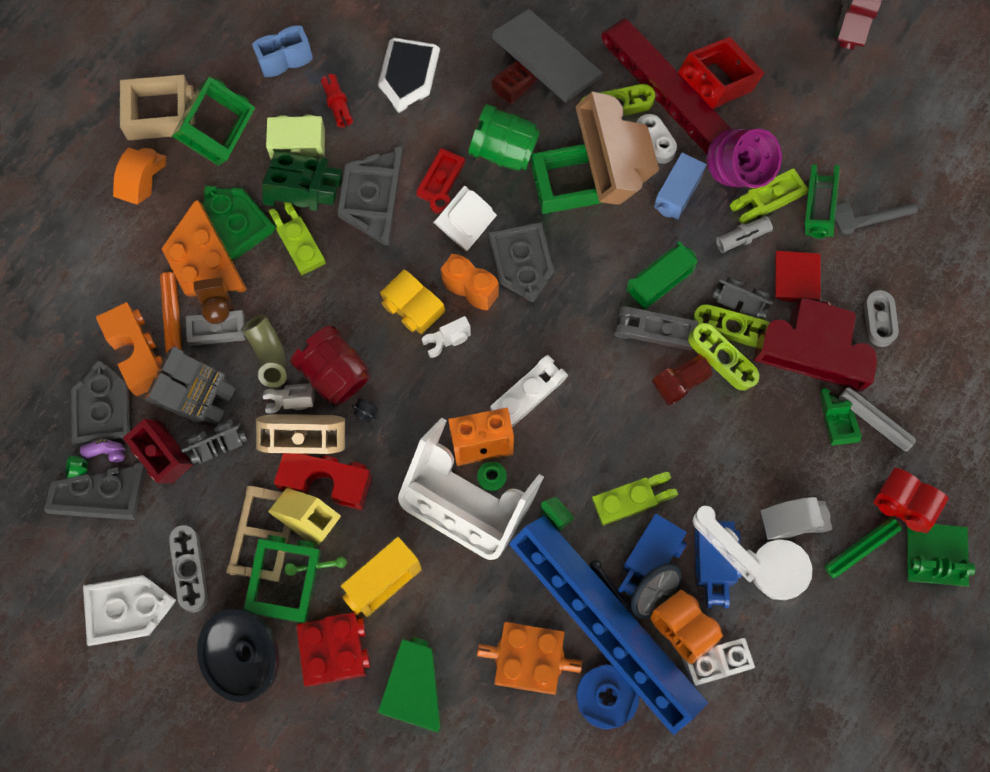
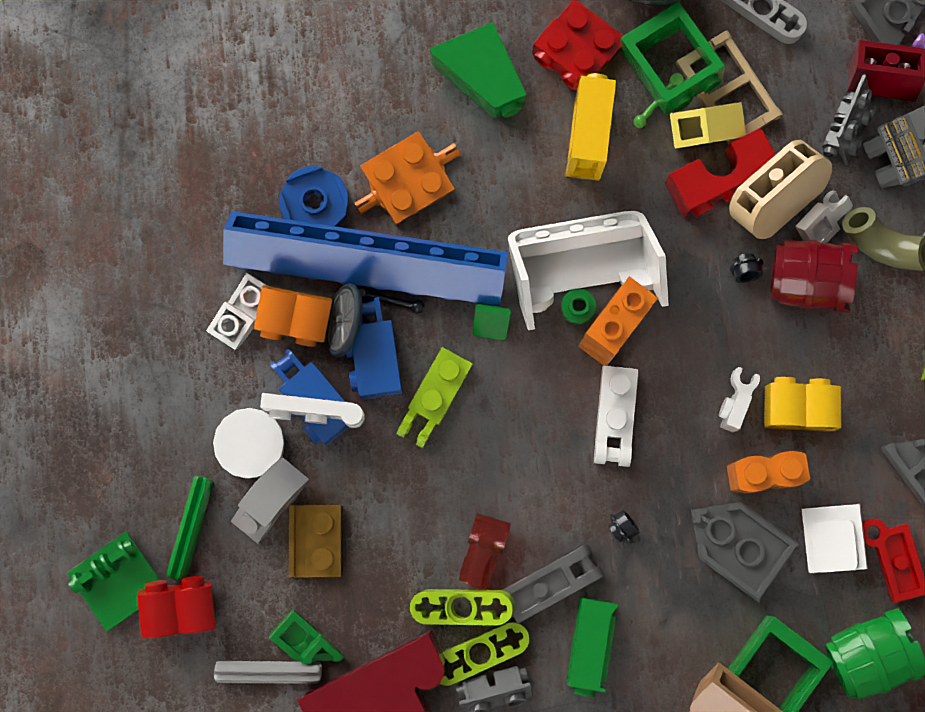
camera: 135 degrees right, 10 degrees up
none -> pearl gold plate [289,505,342,577]
none -> black plate [608,510,640,543]

